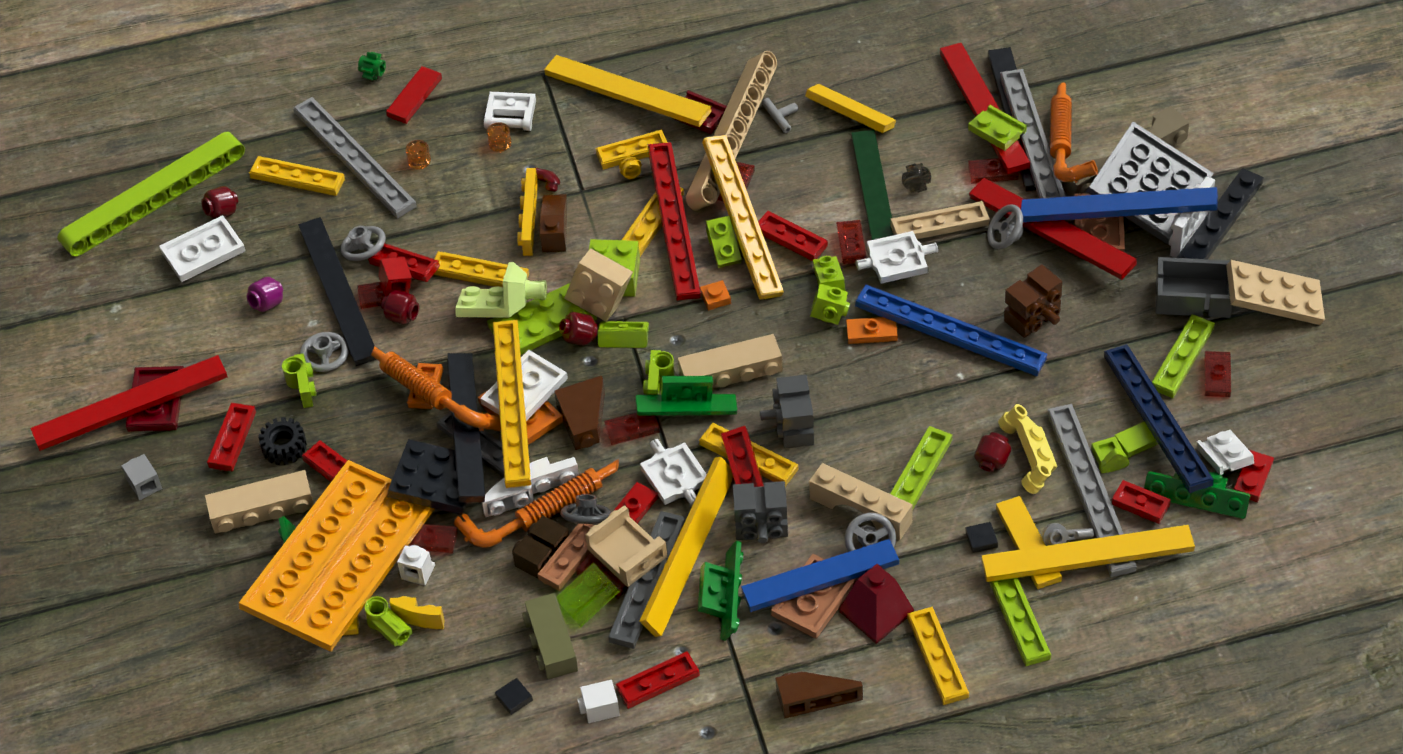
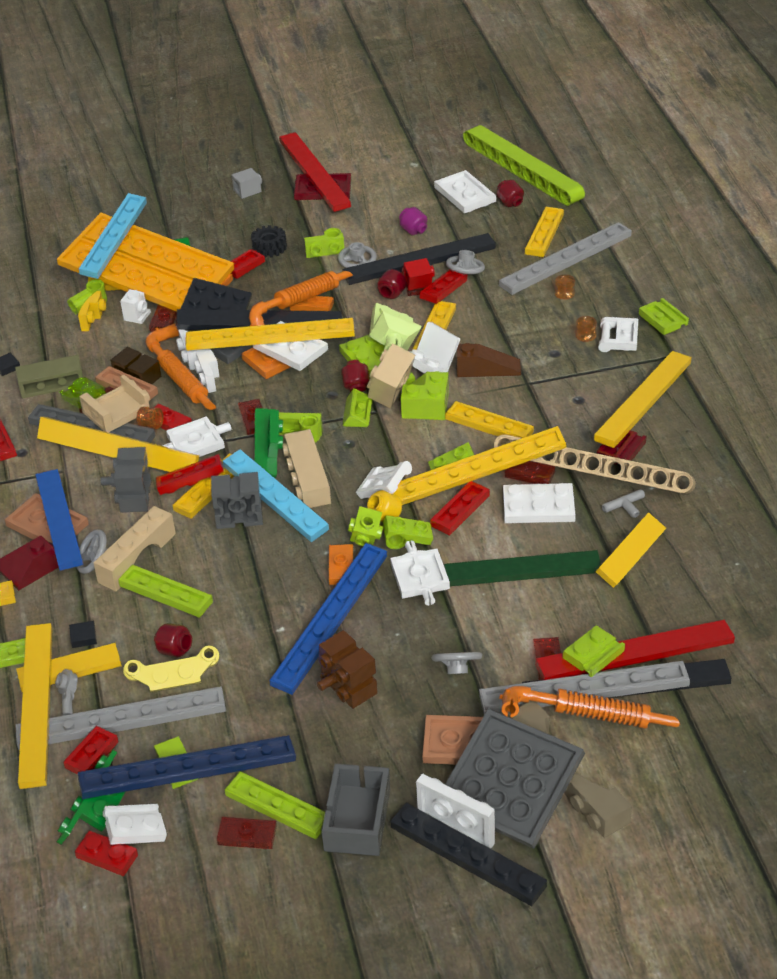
camera: 90 degrees right, 10 degrees down
tan brick [205,470,314,534] -> none
red plate [207,403,256,472] -> none
green gear [358,52,386,80] -> none
red tile [386,66,442,124] -> none
yellow plate [517,168,538,256] -> none
dark red arm [535,167,560,192] -> none
reddish brown slope [554,376,605,450] -> none
dark grey piece [560,494,611,524] -> none
yellow tile [595,130,668,170] -> none
yellow plate [619,157,642,179] -> none
red tile [648,142,701,301] -> none
green bracket [698,540,743,641] -> none
orange plate [700,280,731,311] -> none
clear red plate [836,220,867,264] -> none
tan plate [890,201,990,239] -> none
clear smoke gear [902,163,931,193] -> none
red tile [969,178,1137,280] -> none
blue tile [1021,187,1218,222] -> none
lime tile [1091,436,1130,473] -> none
tan plate [1226,260,1325,325] -> none
none -> medium azure plate [79,193,147,279]
none -> clear orange wheel [136,406,163,430]
none -> medium azure plate [223,449,329,542]
none -> white plate [356,461,412,499]
none -> yellow head [367,490,402,522]
none -> white bracket [409,322,460,373]
none -> white plate [503,483,575,523]
none -> lime plate [639,298,689,335]

